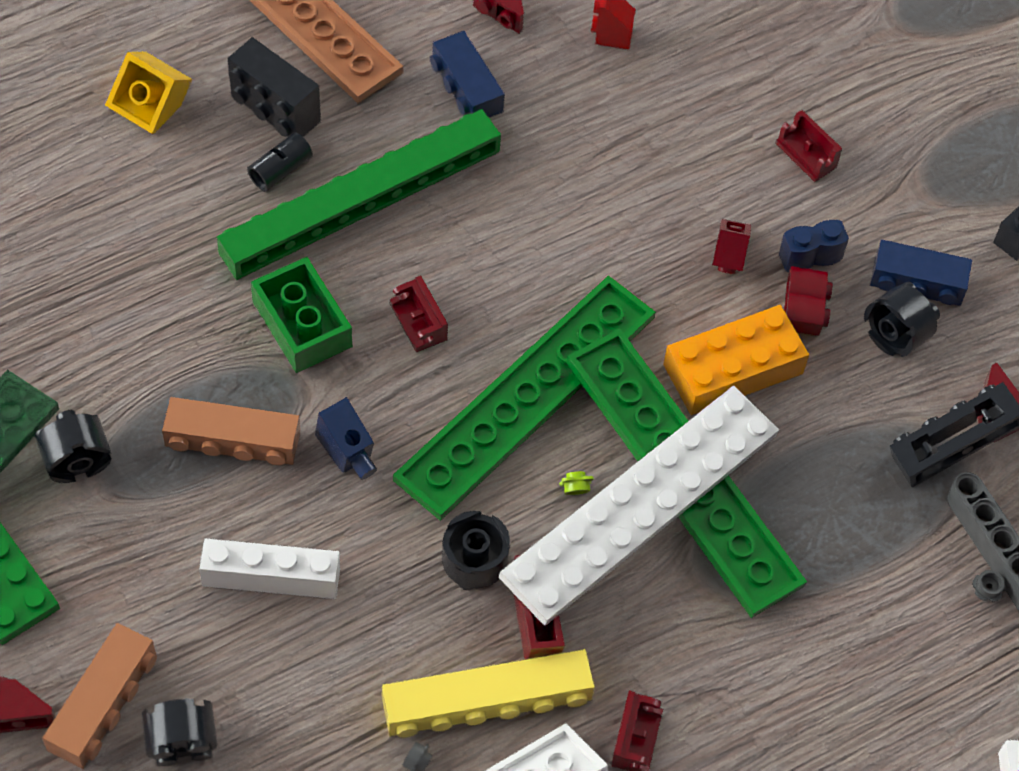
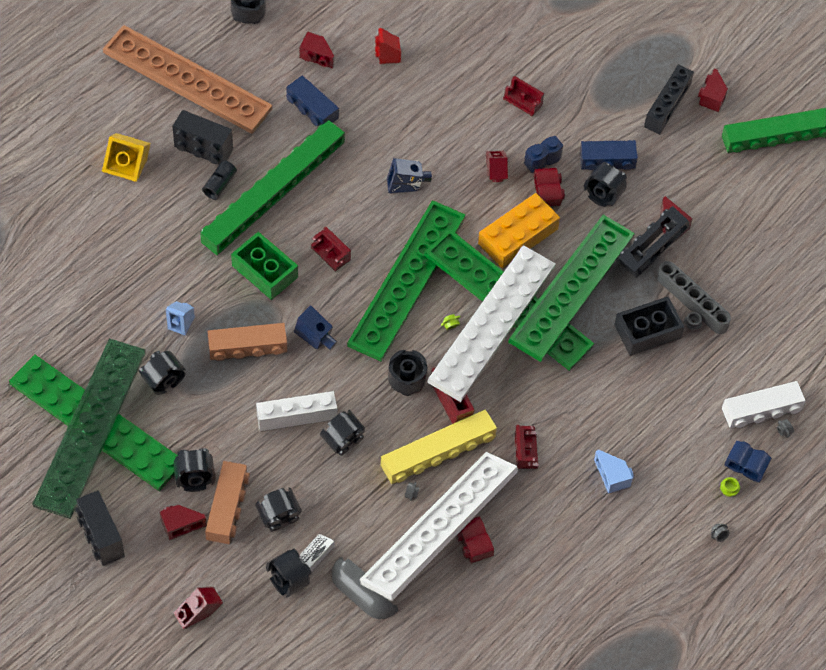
camera: 15 degrees left, 0 degrees up
none -> light blue slope [166,301,195,335]
none -> black brick [173,448,216,492]
none -> black brick [320,409,365,456]
none -> dark blue torso [387,158,432,193]
none -> green plate [508,214,635,362]
none -> black brick [614,296,685,356]

